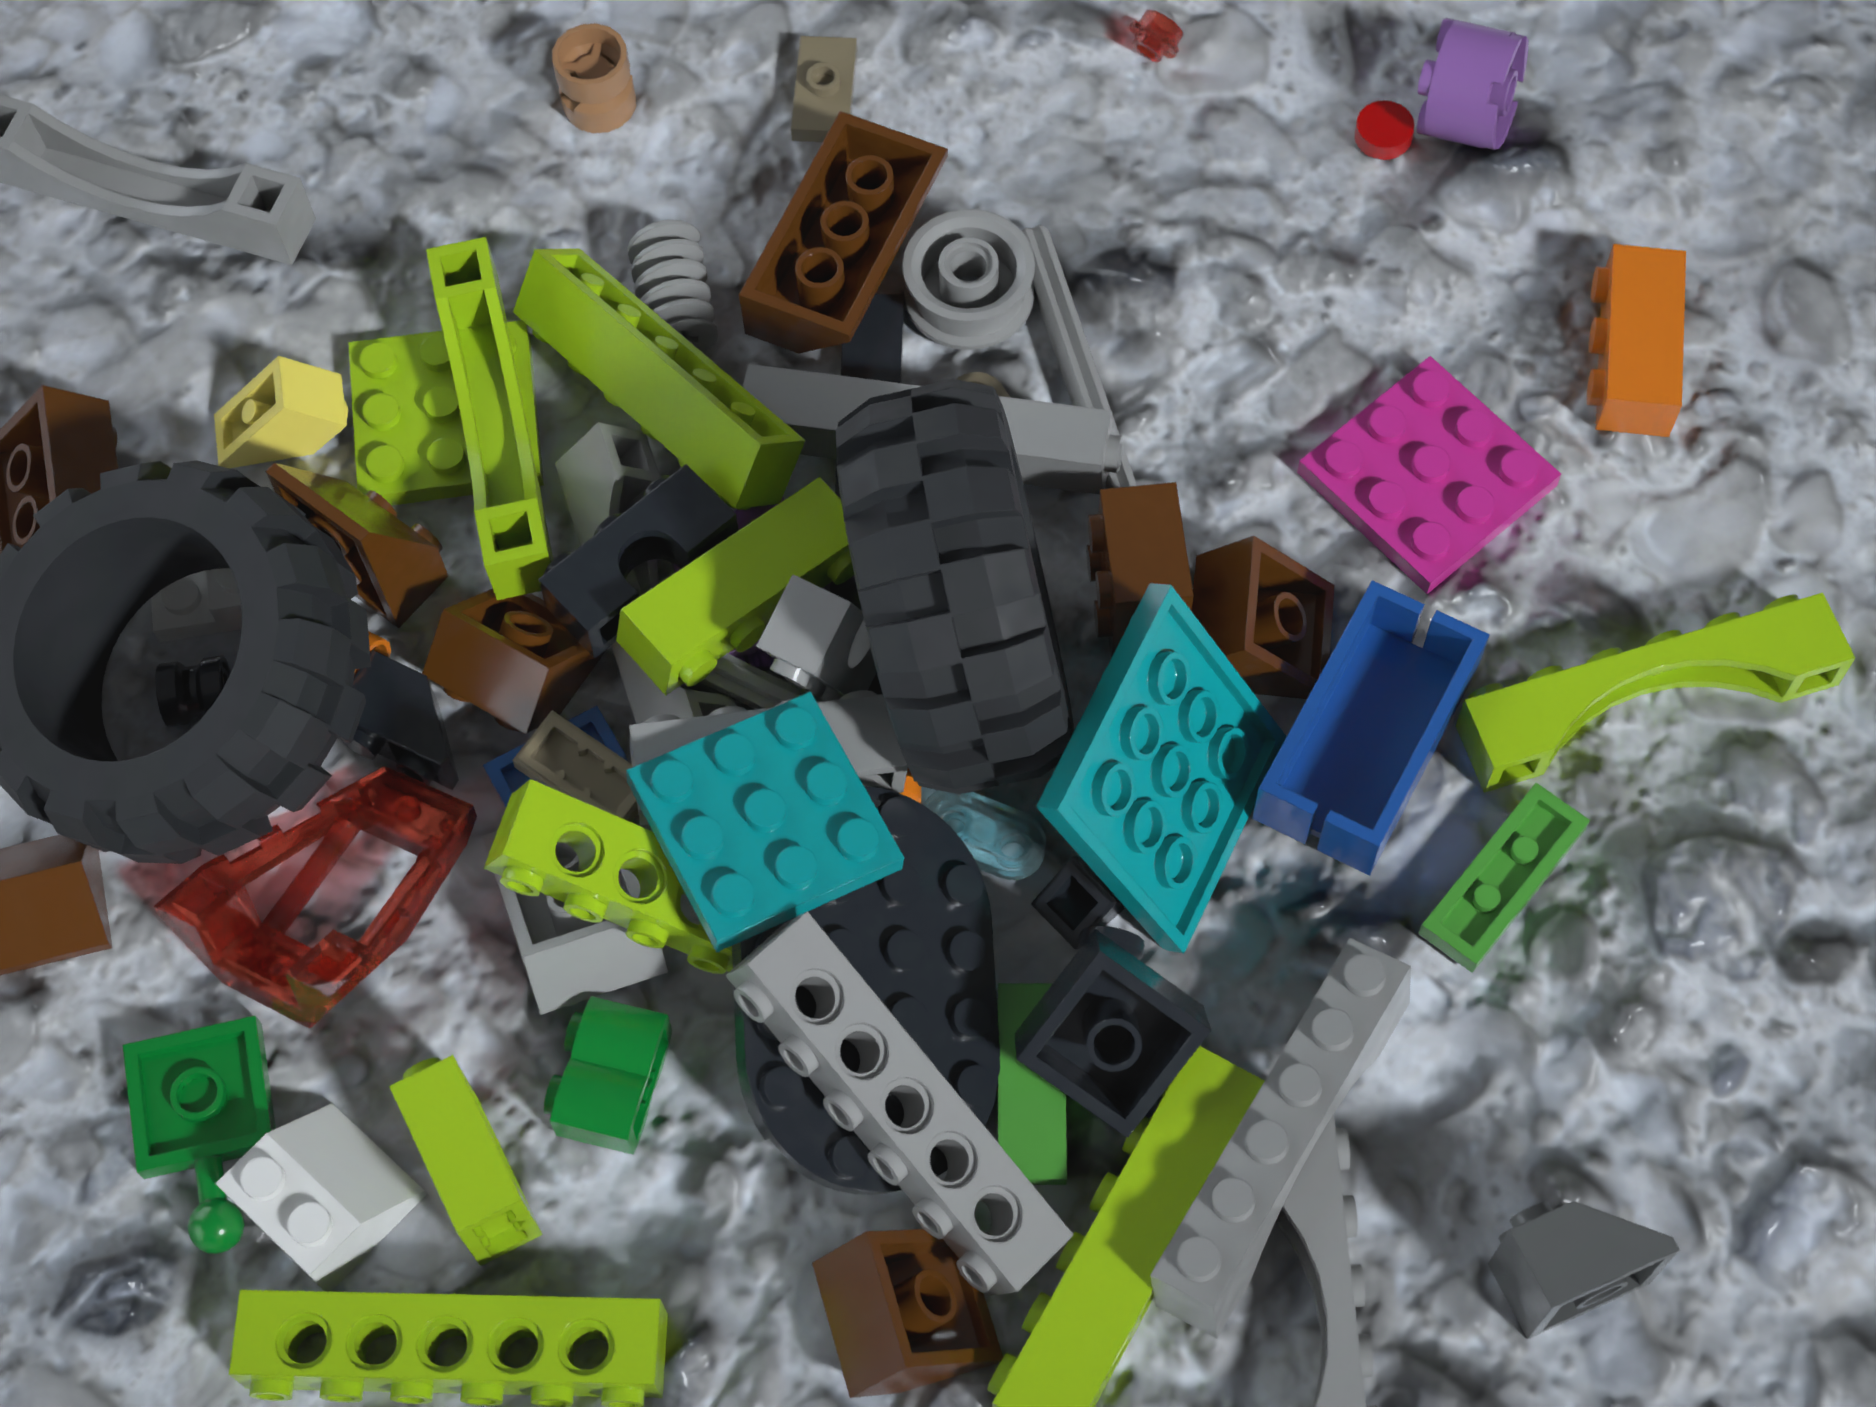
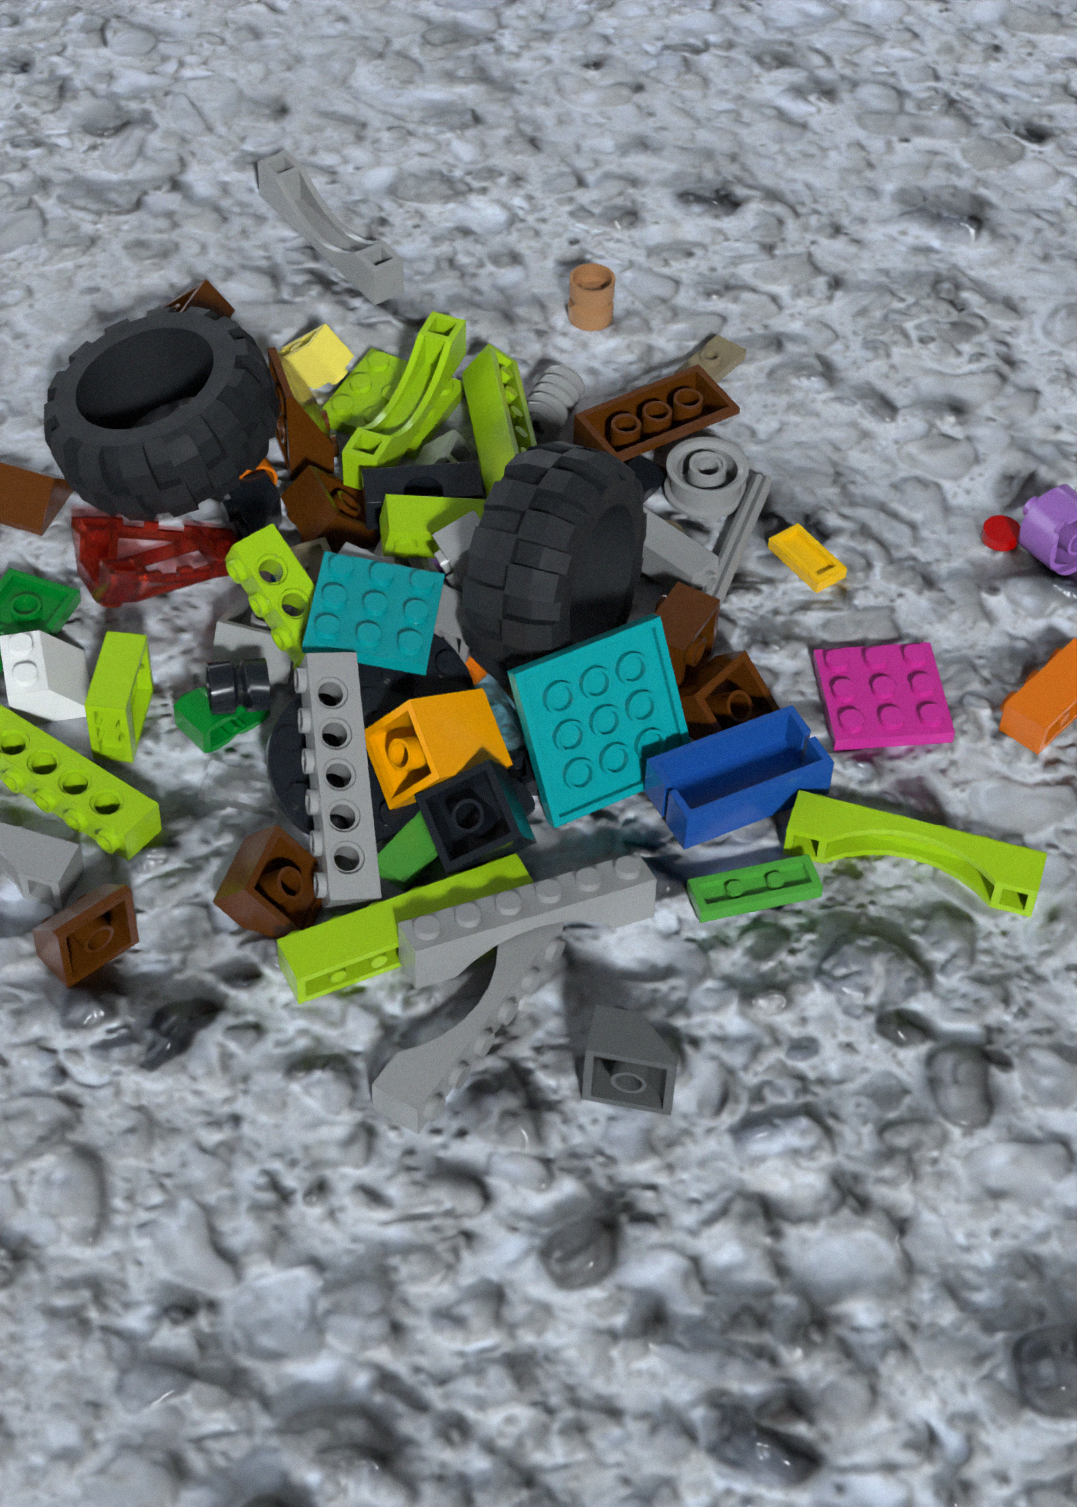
camera: 30 degrees right, 15 degrees down
clear red plate [1129,10,1184,62] -> none
none -> clear tile [197,760,281,819]
none -> black wheel [206,657,271,715]
none -> light orange slope [365,688,513,810]
none -> yellow tile [767,523,847,593]

